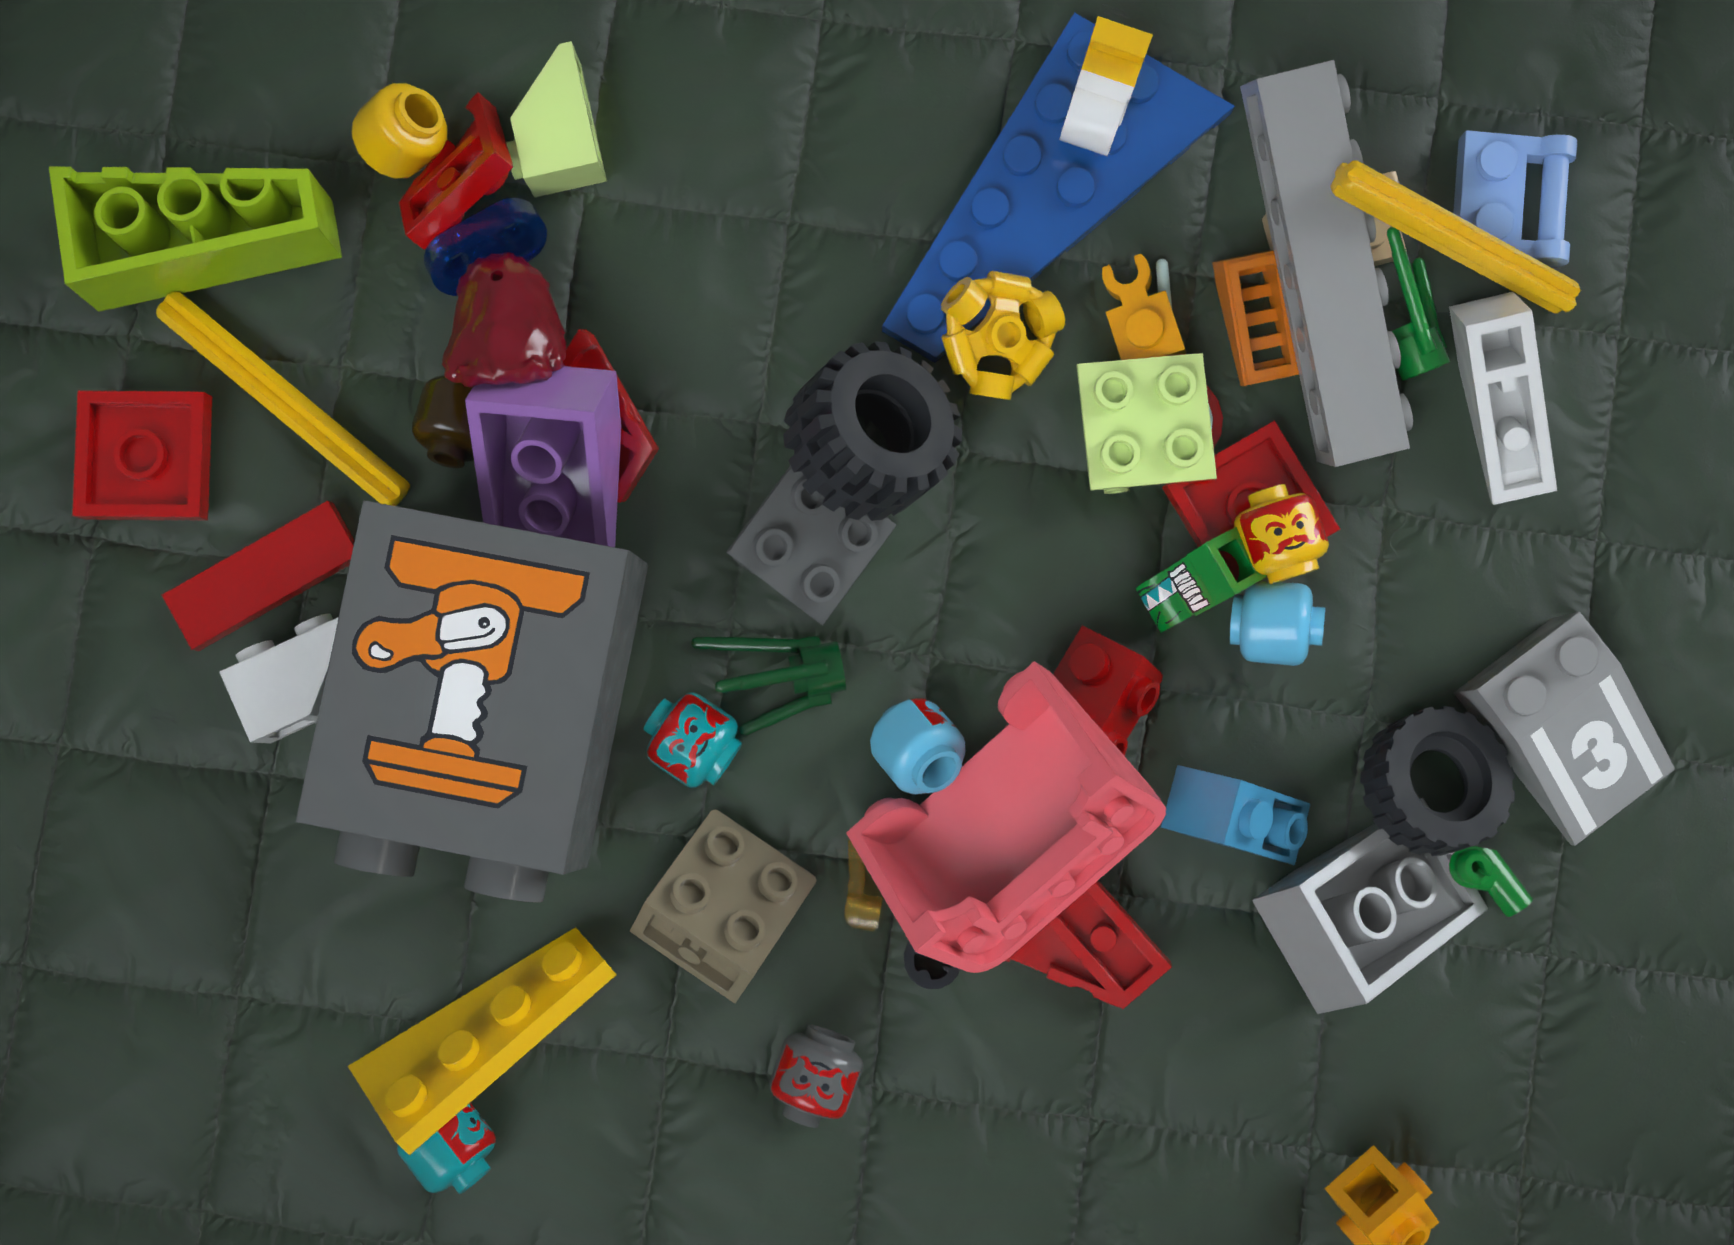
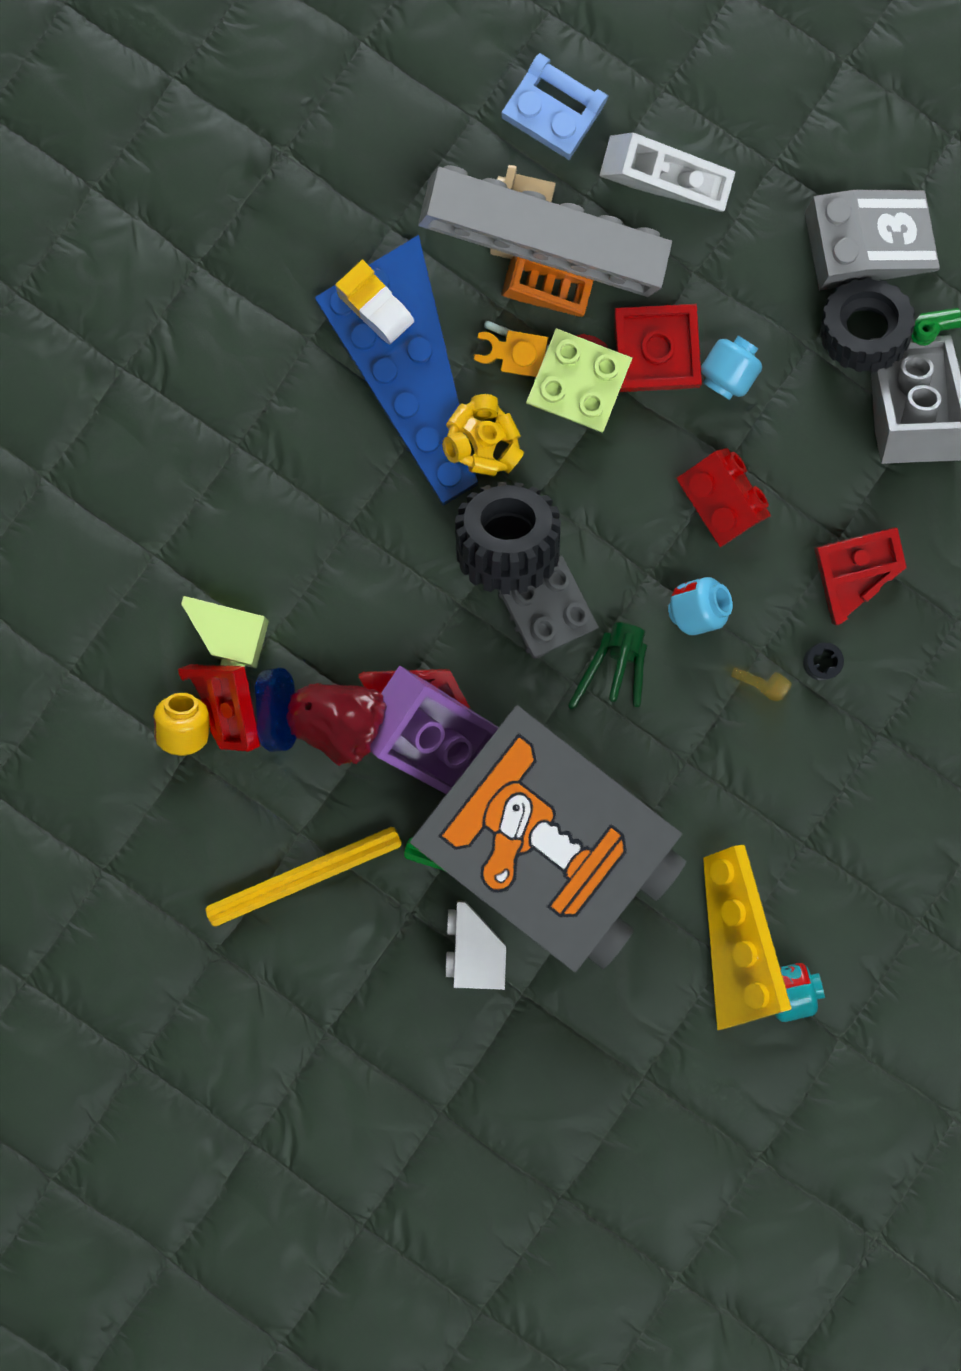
camera: 70 degrees left, 0 degrees up
lime wedge [49,166,342,312] -> none
red plate [72,391,213,521] -> none
red tile [162,500,355,651] -> none
dark brown head [412,375,474,468] -> none
dark tan bracket [629,810,816,1003] -> none
teal head [643,692,742,788] -> none
dark grey head [769,1024,864,1128] -> none
coral windscreen [846,661,1166,973] -> none
green leg [1135,527,1266,633] -> none
dark azure slope [1161,765,1310,865] -> none
yellow head [1234,484,1329,584] -> none
yellow axle [1330,160,1581,314] -> none
green plant [1387,226,1450,382] -> none

